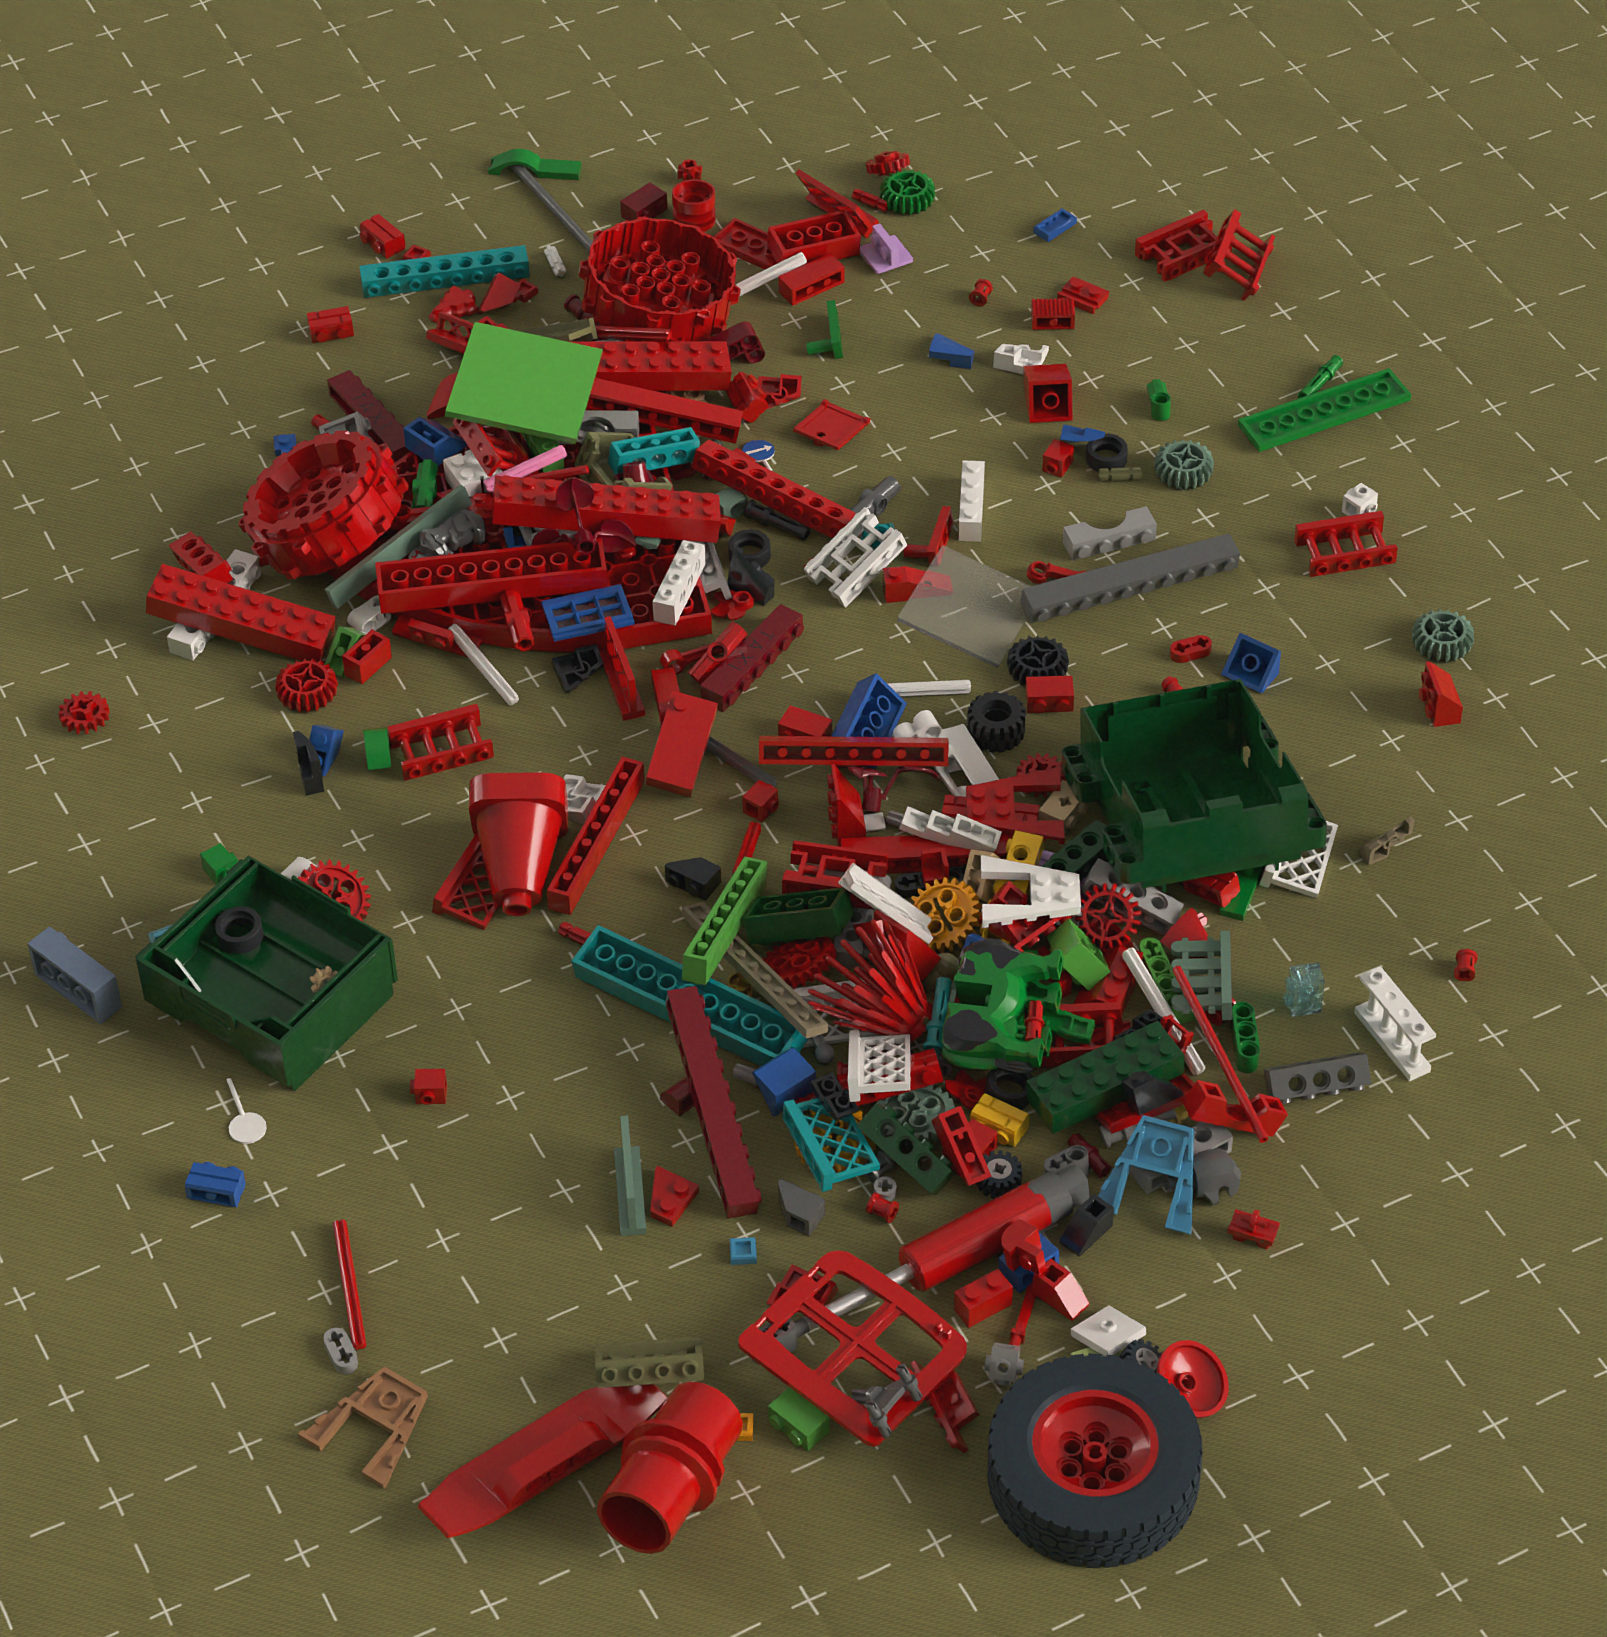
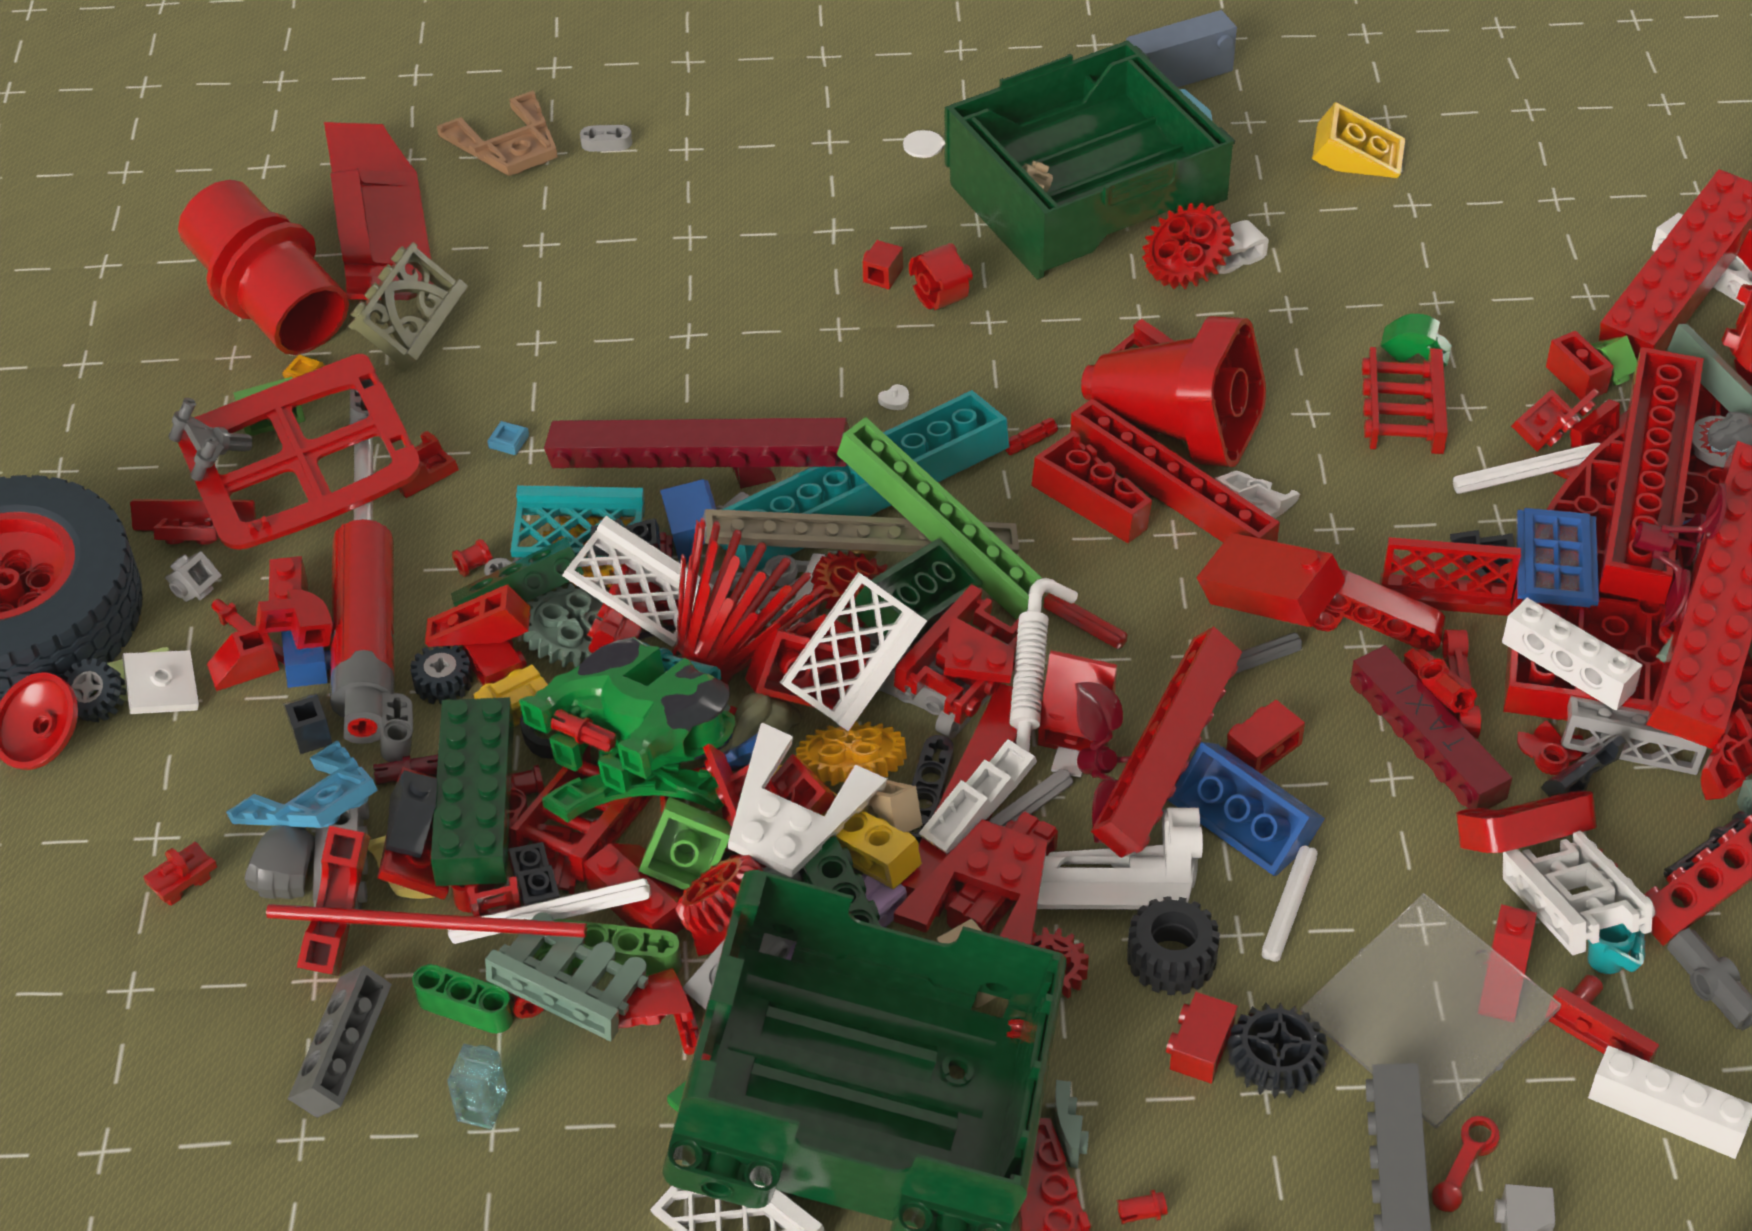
camera: 115 degrees right, 0 degrees up
red gear [58,691,110,734] -> none
blue brick [185,1162,245,1207] -> none
green brick [200,843,238,884] -> none
black tyre [215,906,264,954] -> none
red gear [275,658,338,713] -> none
black slope [293,731,324,796] -> none
blue slope [309,725,344,776] -> none
red axle [333,1219,367,1350] -> none
red piece [500,589,534,652] -> none
sand green fence [614,1116,646,1236] -> none
red wing [650,1166,699,1227] -> none
black slope [665,857,721,901] -> none
black tyre [728,529,771,568] -> none
red brick [742,780,779,823] -> none
dark grey slope [778,1179,825,1236] -> none
red panel [921,847,949,887] -> none
white fence [1354,966,1436,1081] -> none
none -> white piece [878,384,909,410]
none -> red brick [909,243,973,311]
none -> red wing [944,617,1014,684]
none -> white piece [1010,578,1078,752]
none -> red wedge [1031,430,1152,543]
none -> yellow slope [1312,102,1405,178]
none -> red beam [1456,791,1597,853]
none -> red bracket [1511,388,1599,452]

